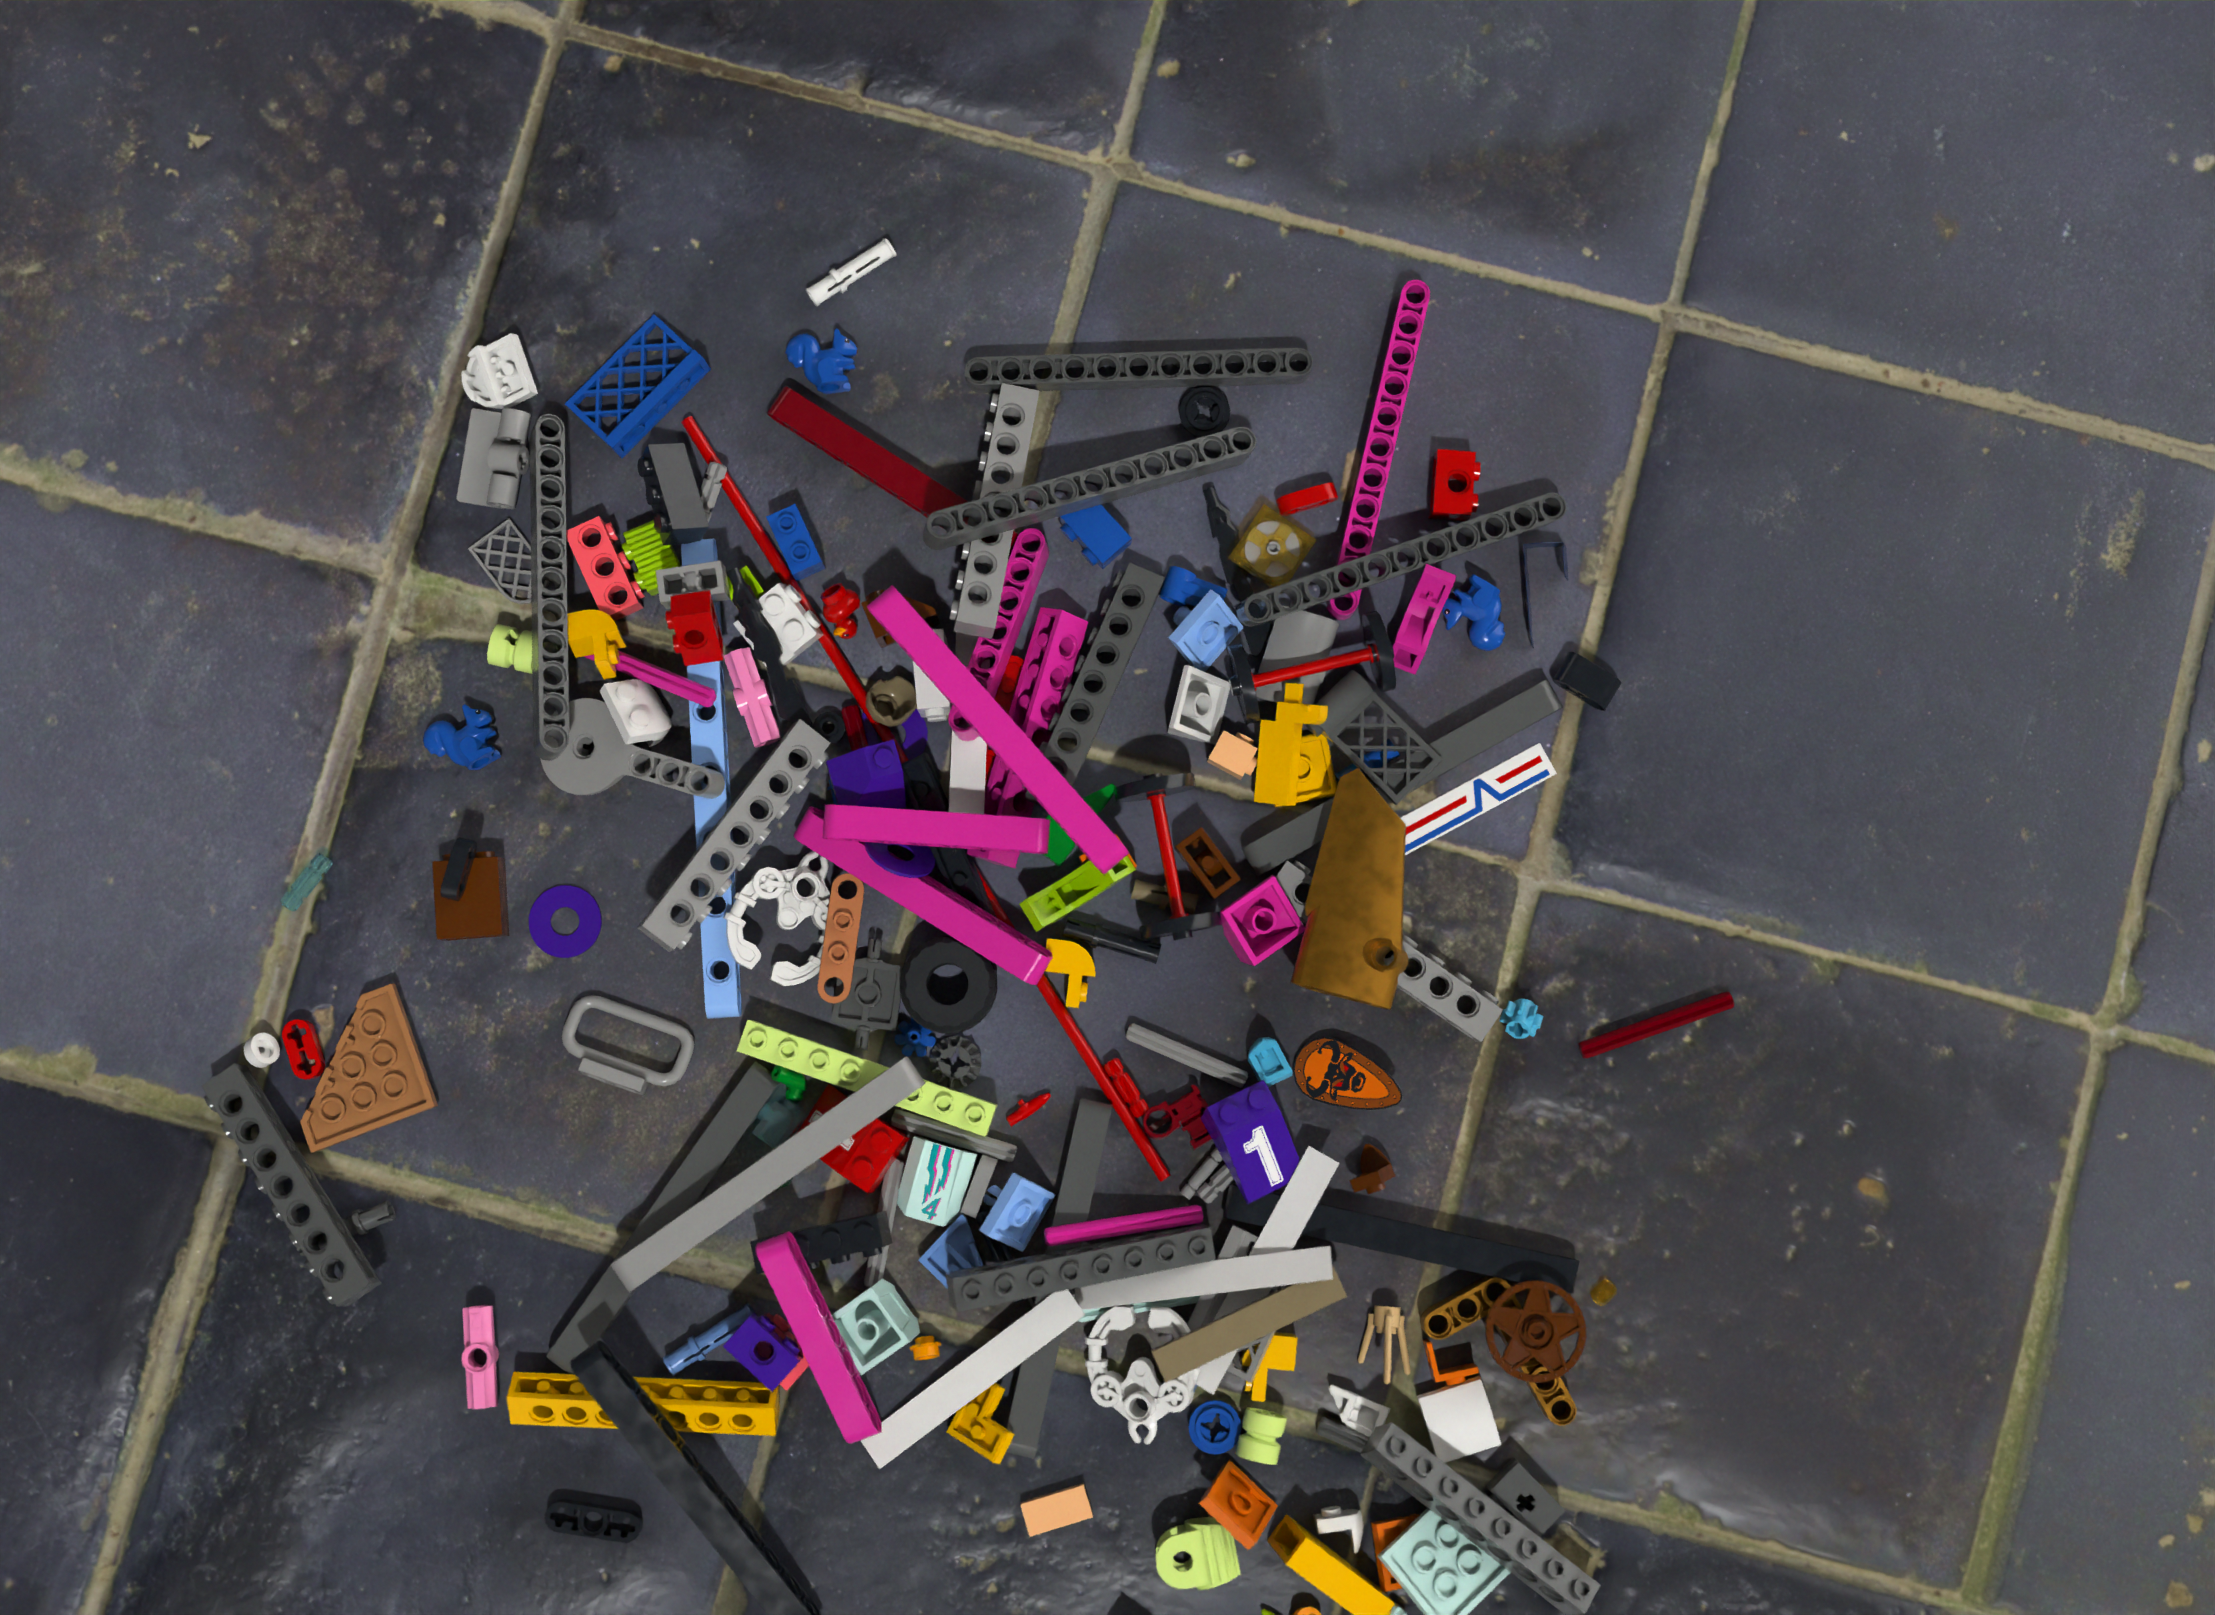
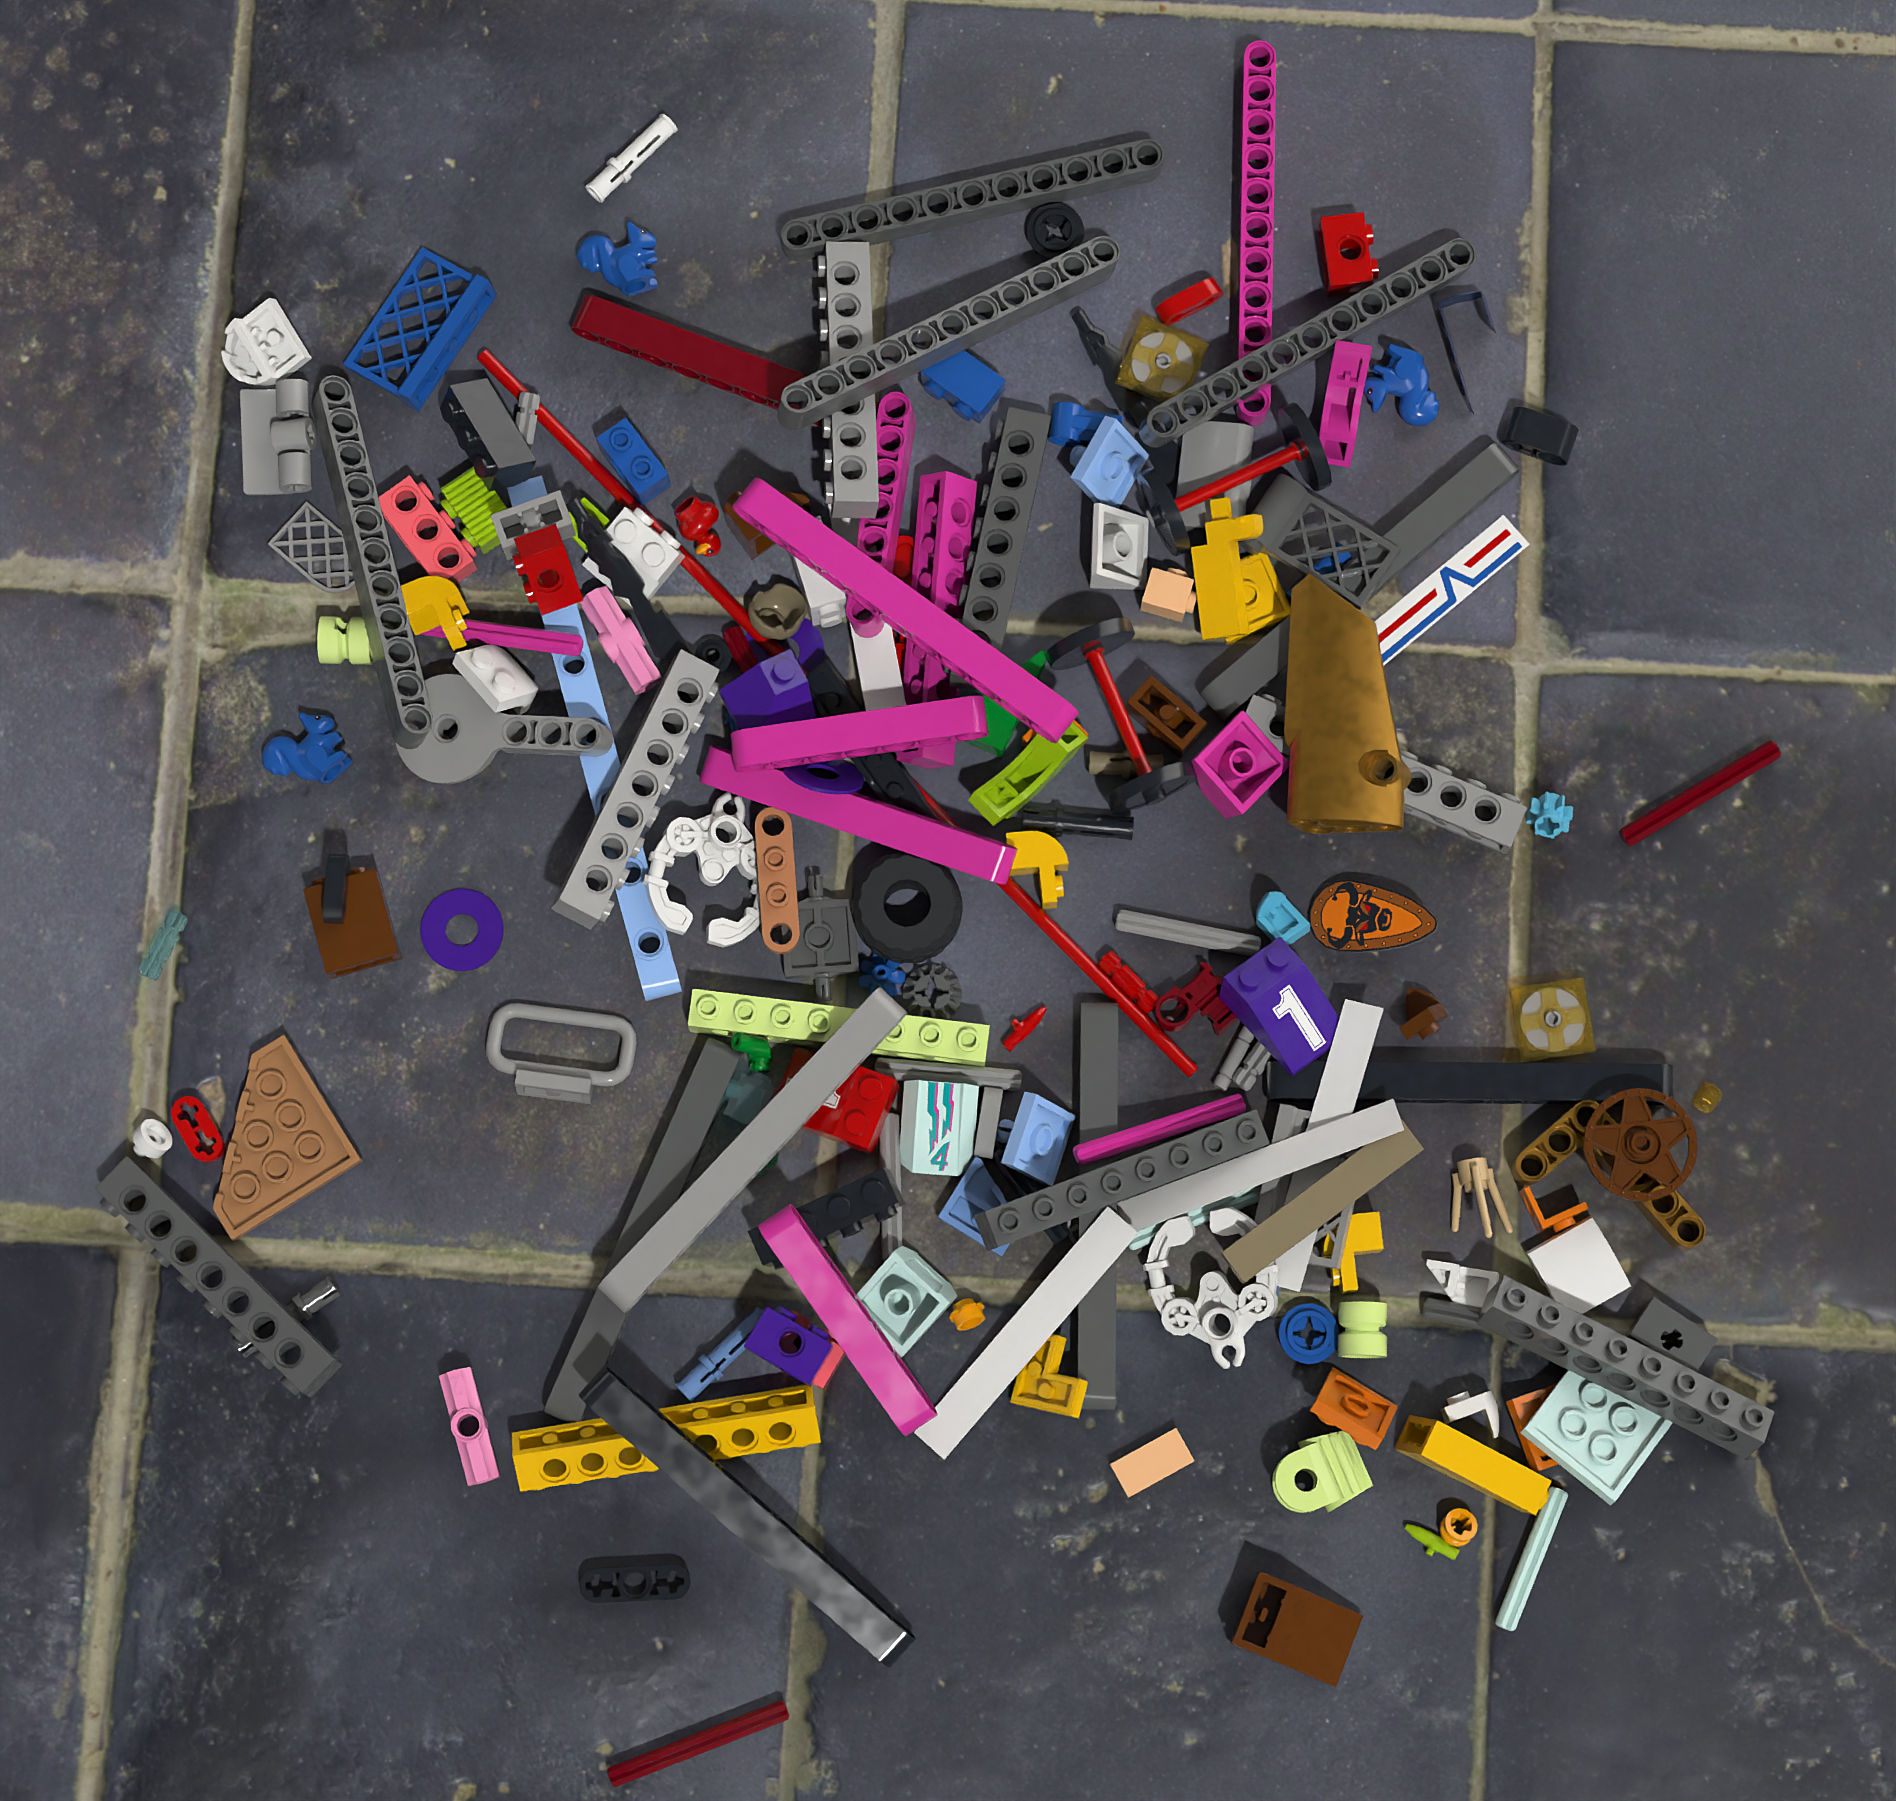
camera: 10 degrees left, 5 degrees down
none -> clear yellow piece [1509,978,1596,1063]

